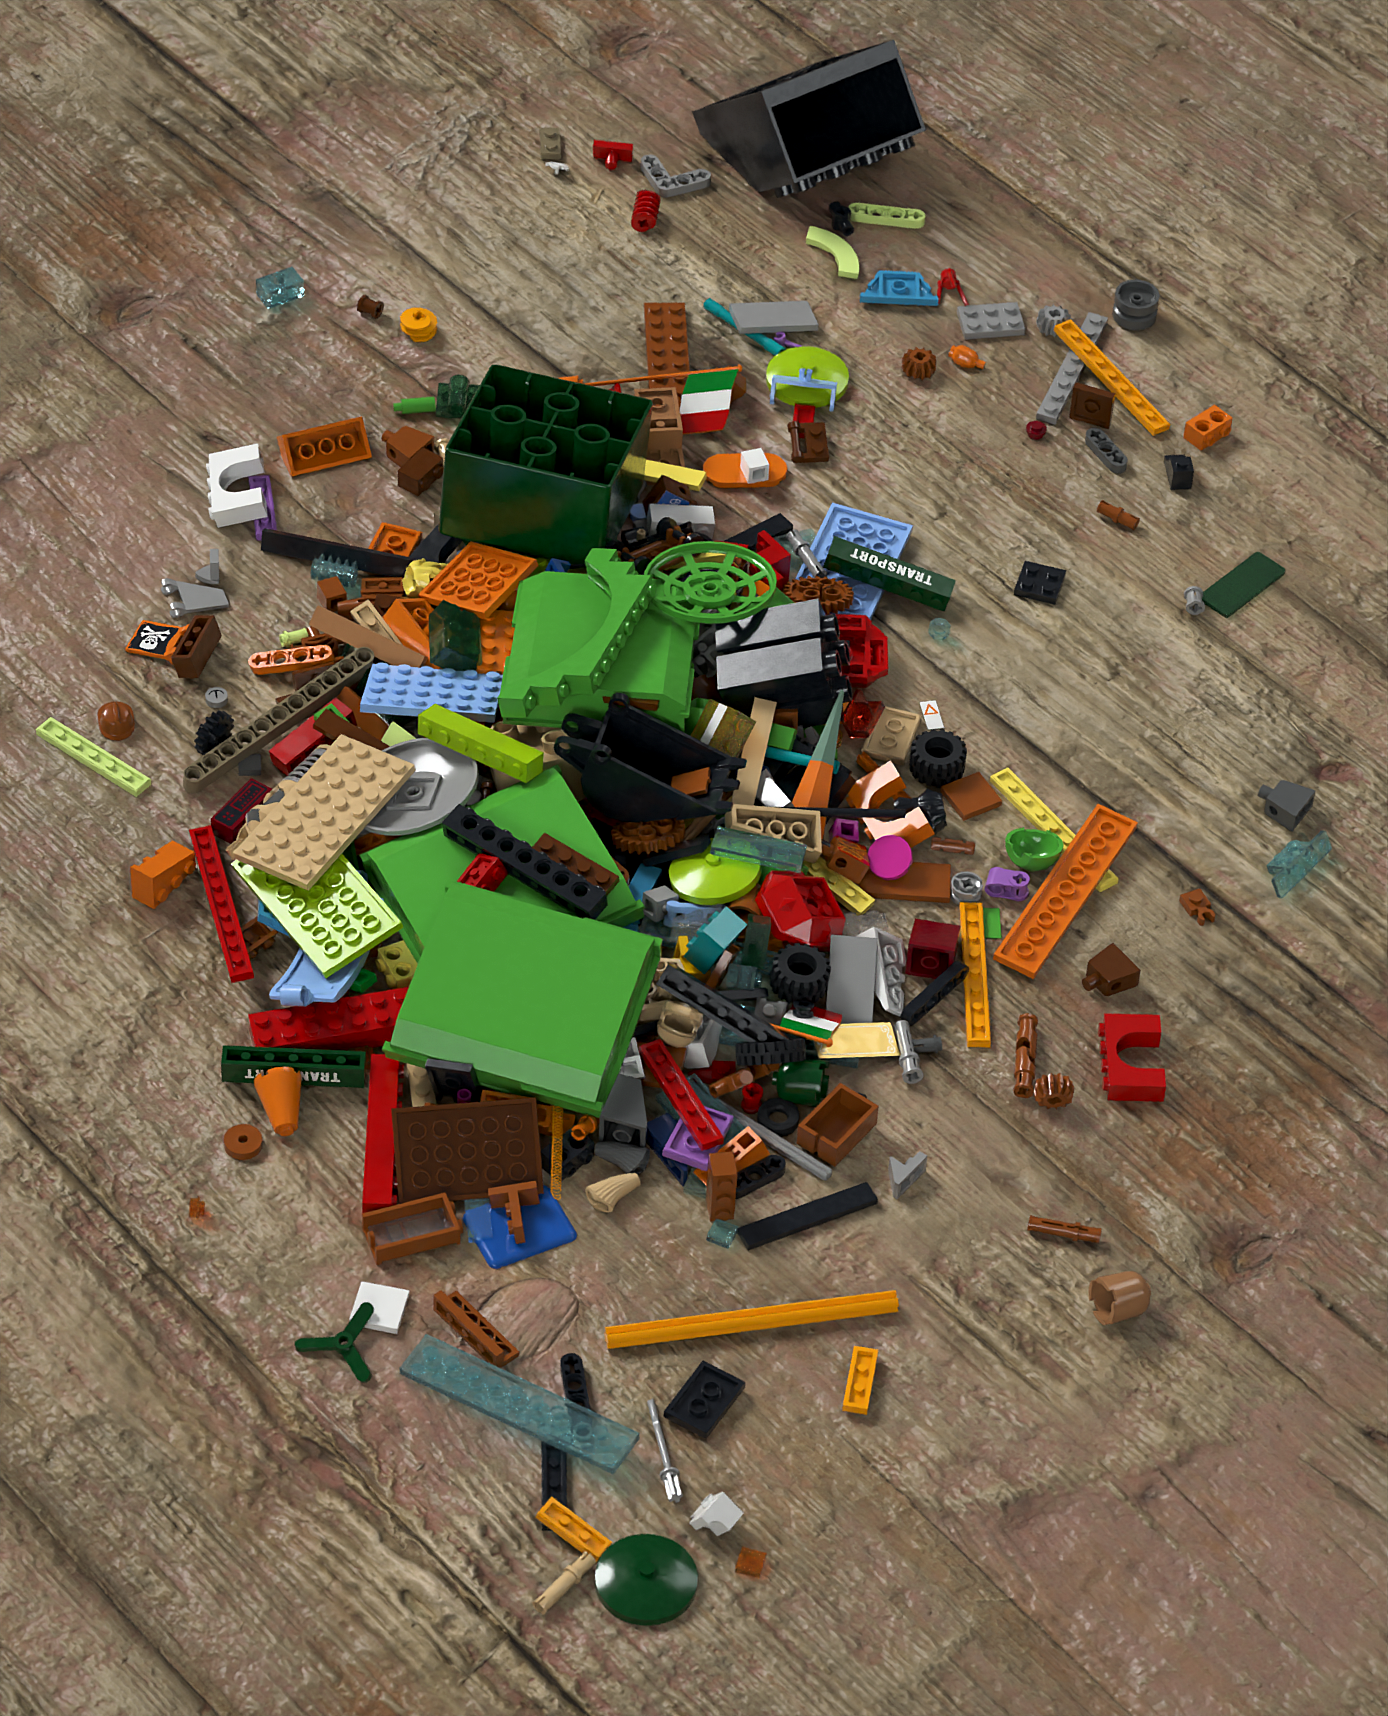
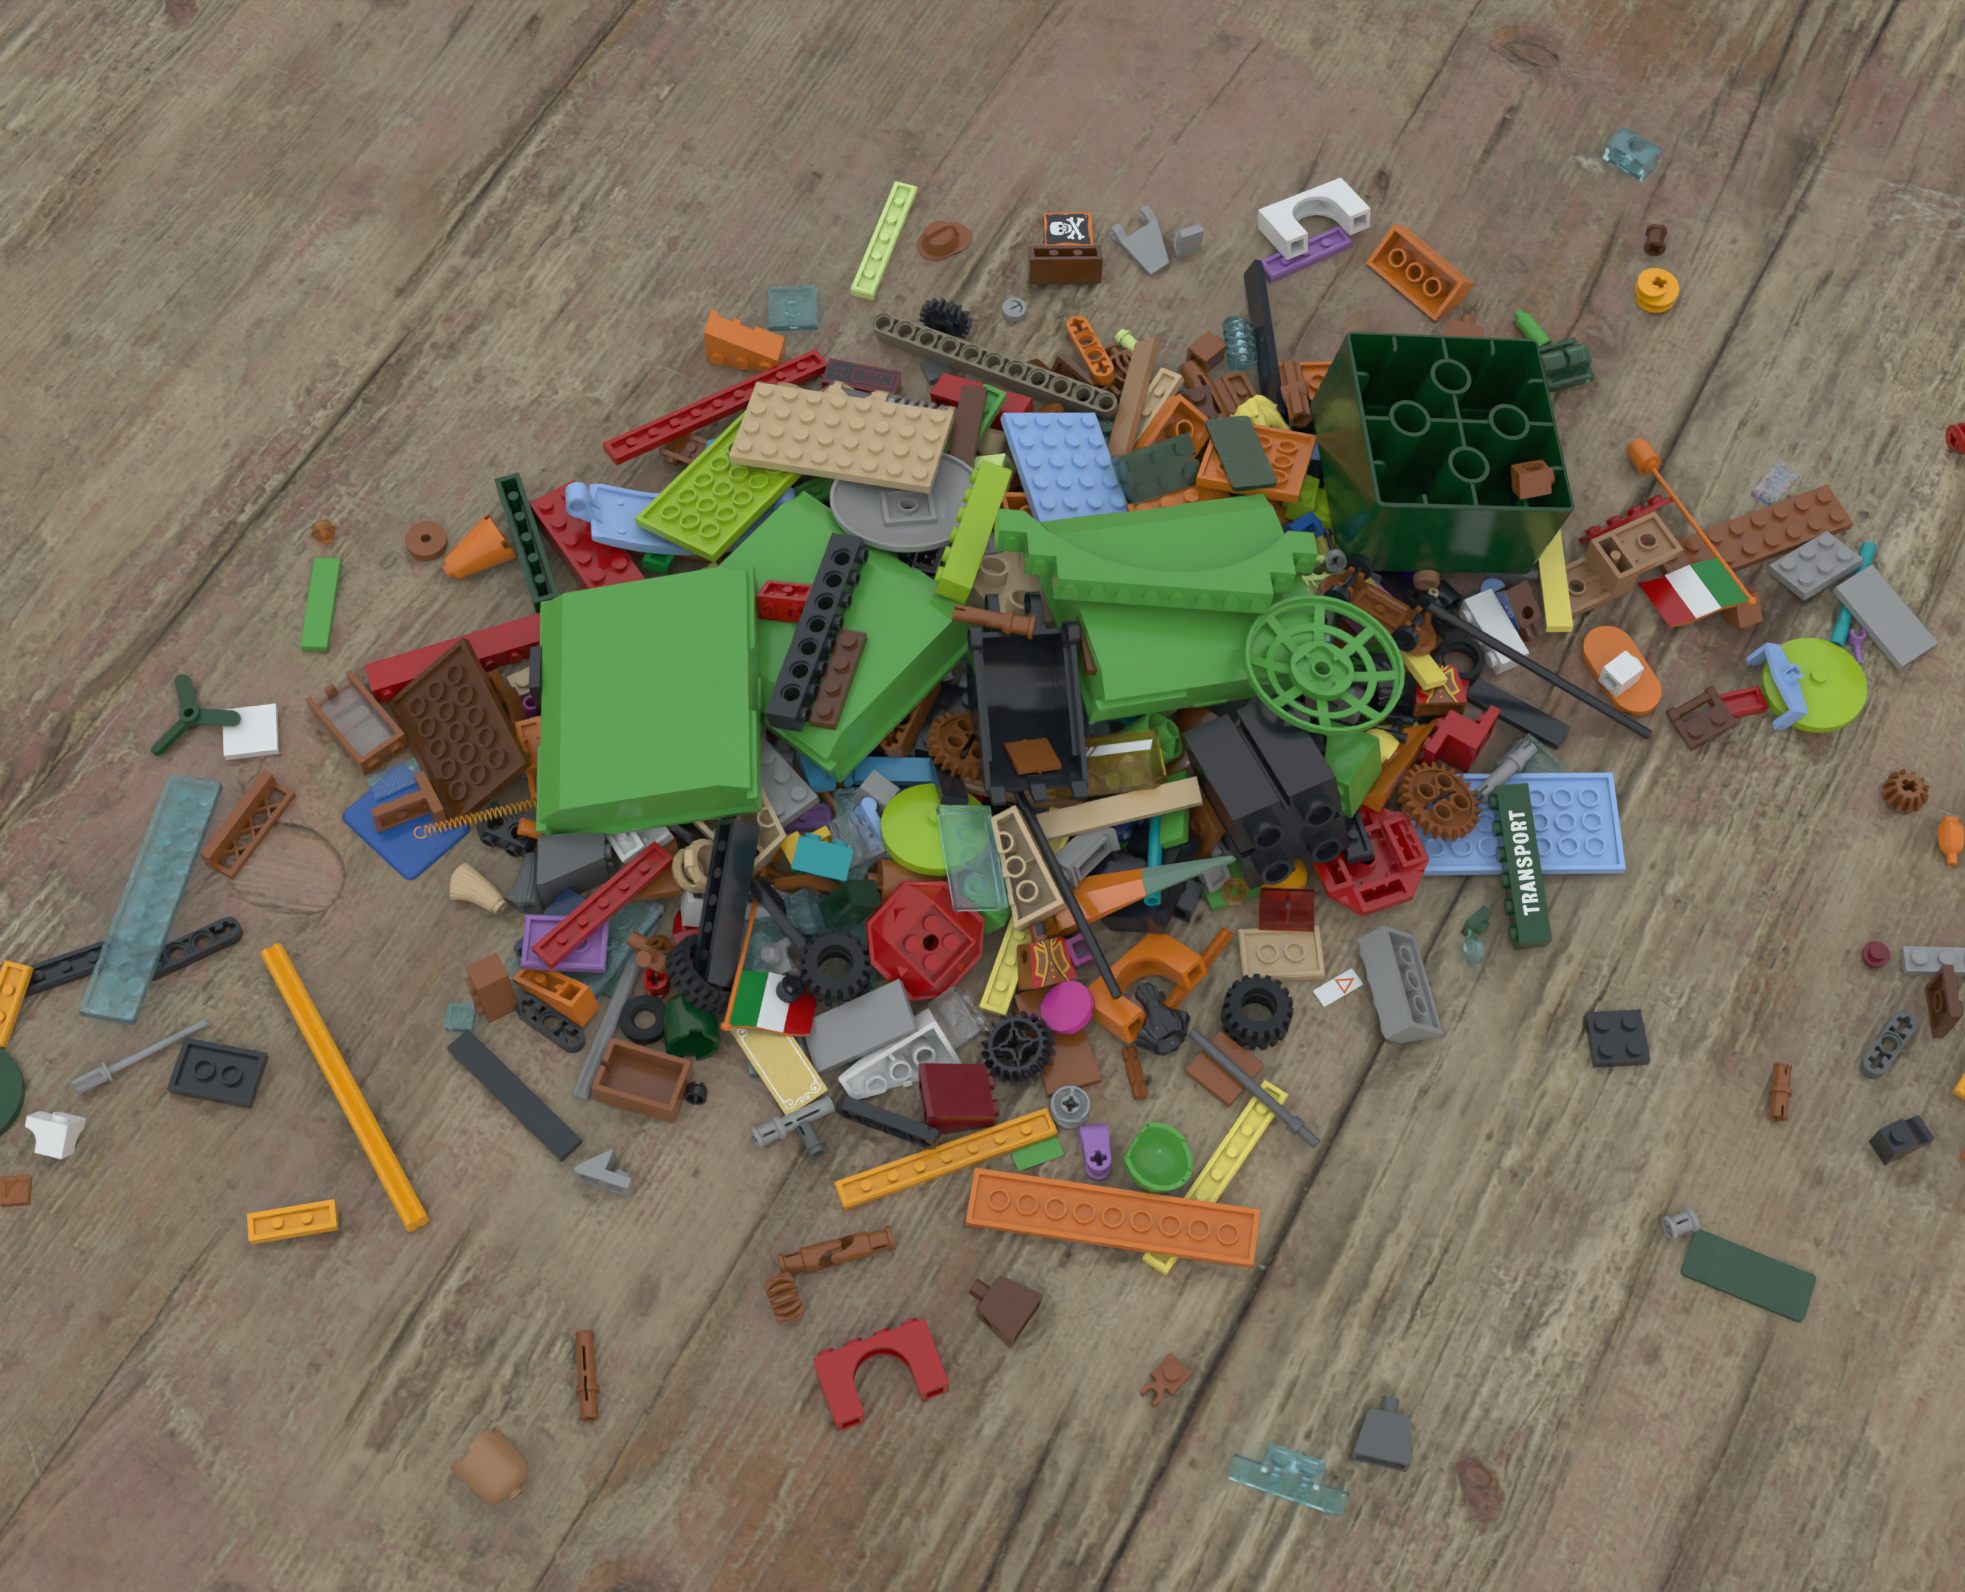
camera: 70 degrees right, 15 degrees up
none -> bright green tile [301,558,342,652]
none -> clear light blue tile [768,286,818,331]
none -> dark orange pin [952,603,1037,640]
none -> black gear [981,1010,1056,1086]
none -> dark grey bar [1188,1028,1321,1149]
none -> clear green piece [1205,416,1277,492]
none -> dark orange piece [1279,359,1312,428]
none -> light grey slope [1358,925,1443,1043]
none -> medium nougat tile [1413,570,1440,591]
none -> black piece [1426,601,1652,739]
none -> clear green plate [1461,905,1492,940]
none -> dark orange brick [1511,460,1554,499]
none -> clear tile [1750,459,1801,506]
none -> light grey plate [1768,531,1863,601]

